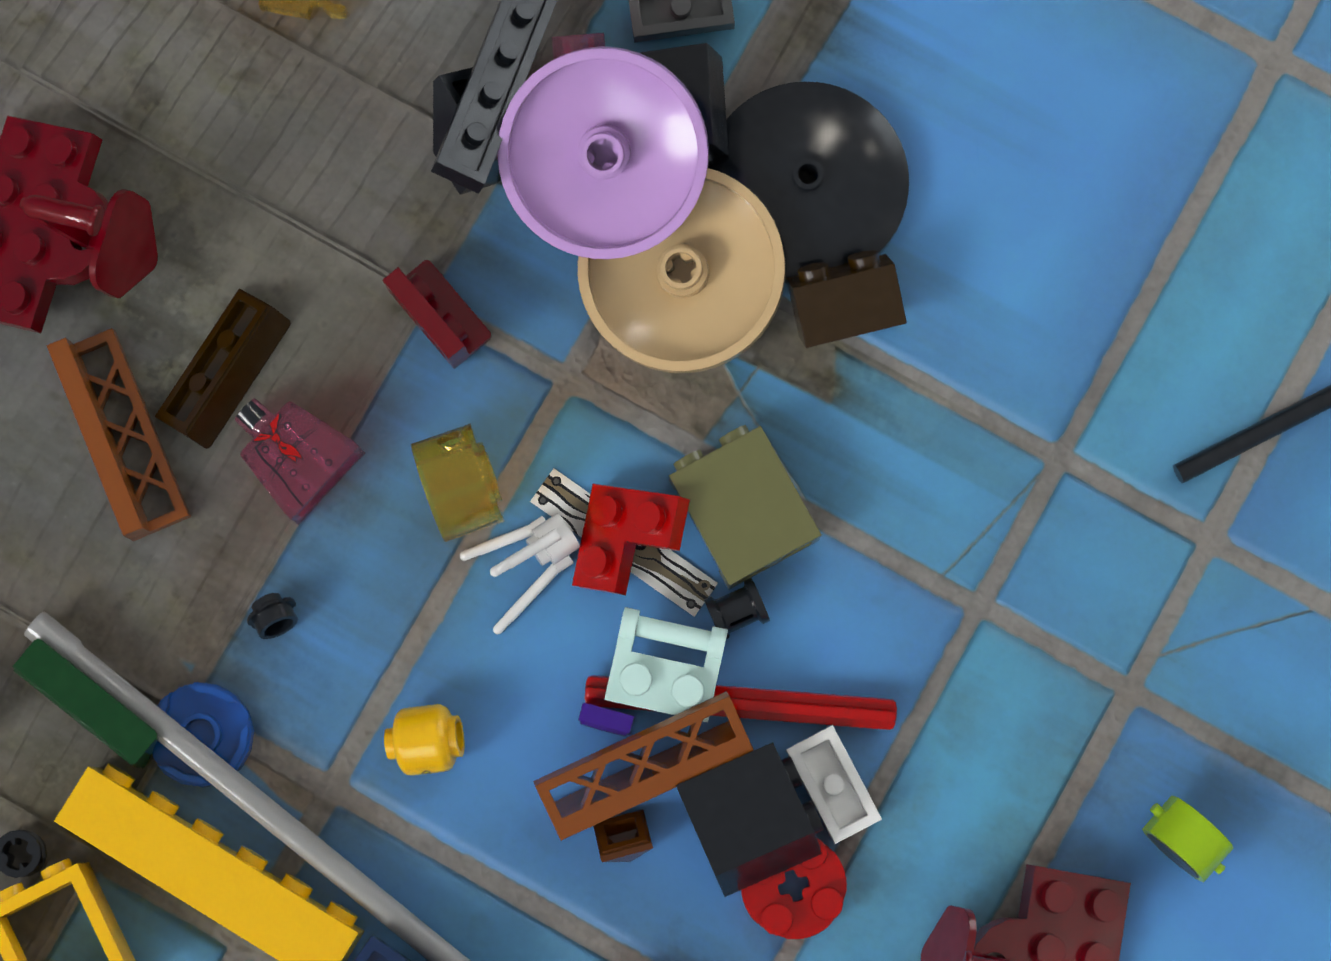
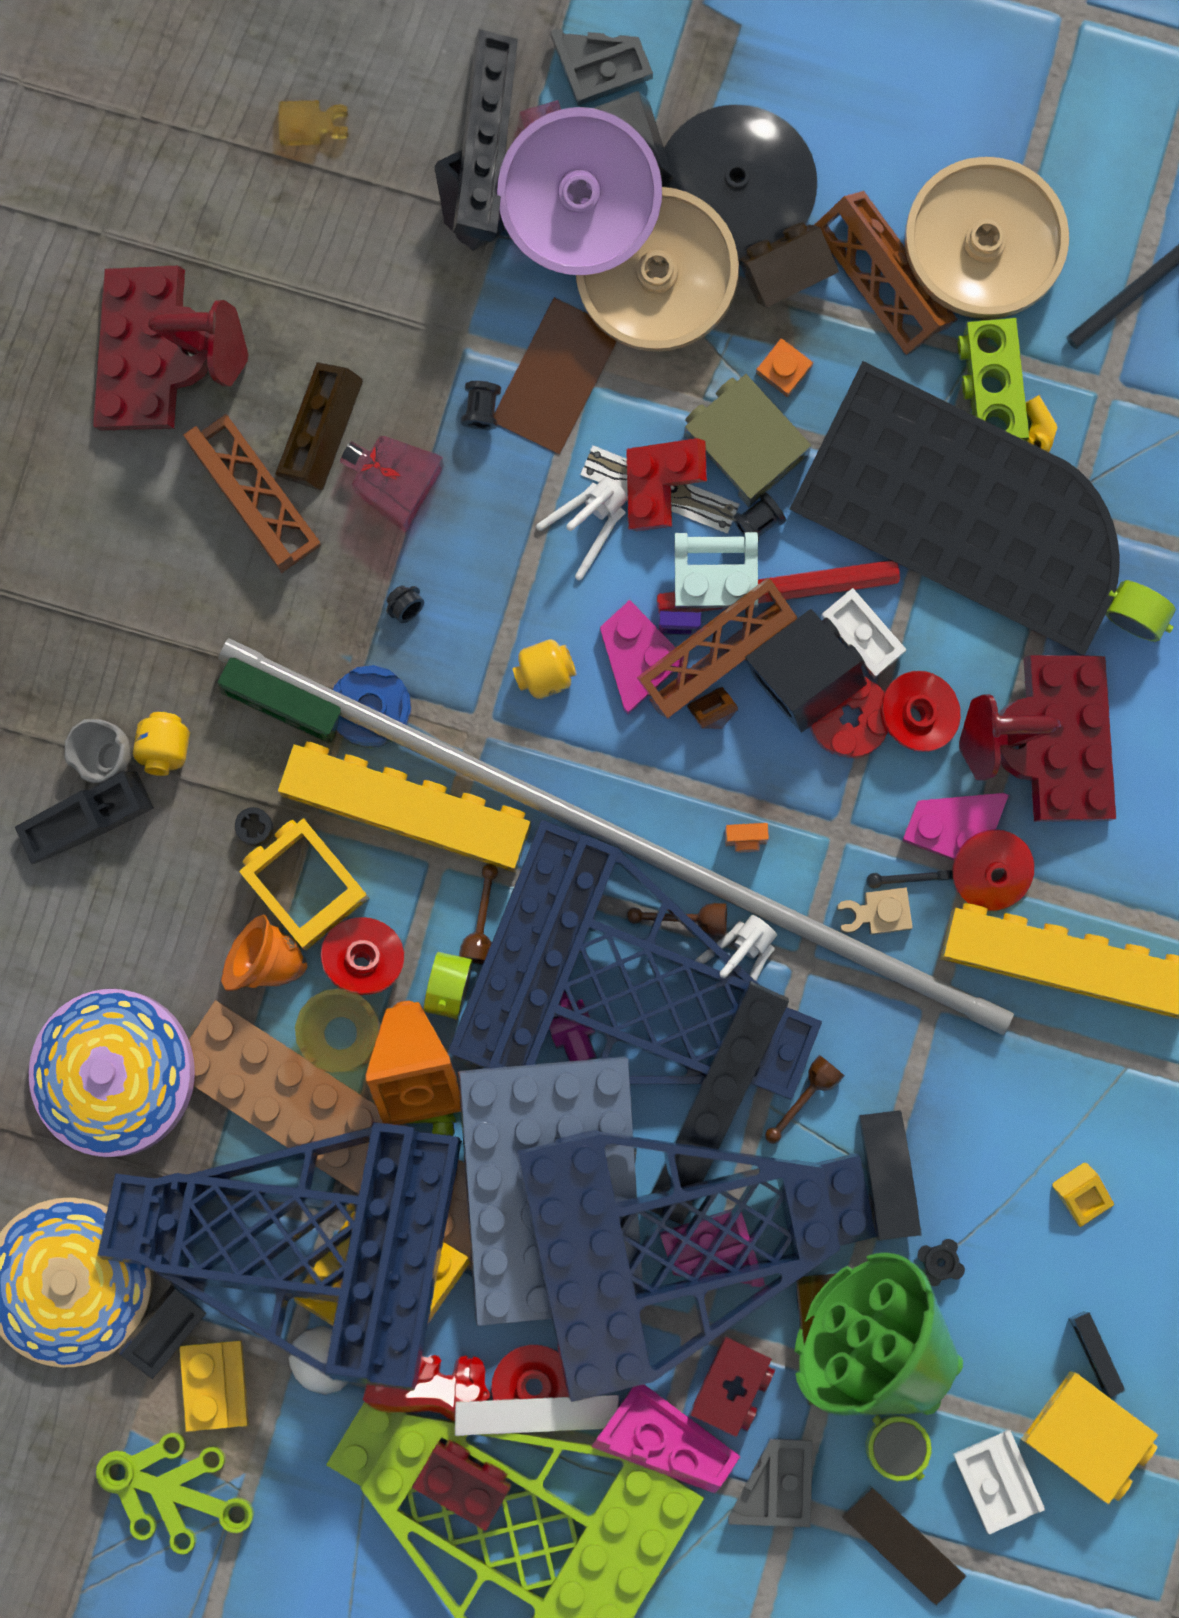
camera: 15 degrees left, 0 degrees up
dark red bracket [382,260,492,369] -> none
clear yellow piece [411,423,505,542] -> none
none -> black bush [460,381,501,430]
none -> reddish brown sticker [494,297,617,455]
none -> dark pink wing [600,600,680,714]
none -> orange plate [756,338,813,398]
none -> black plate [790,361,1120,655]
none -> dark orange fence [814,191,958,355]
none -> red dish [881,671,961,752]
none -> tan dish [905,157,1069,319]
none -> lime brick [957,318,1029,441]
none -> yellow arm [1026,395,1057,452]

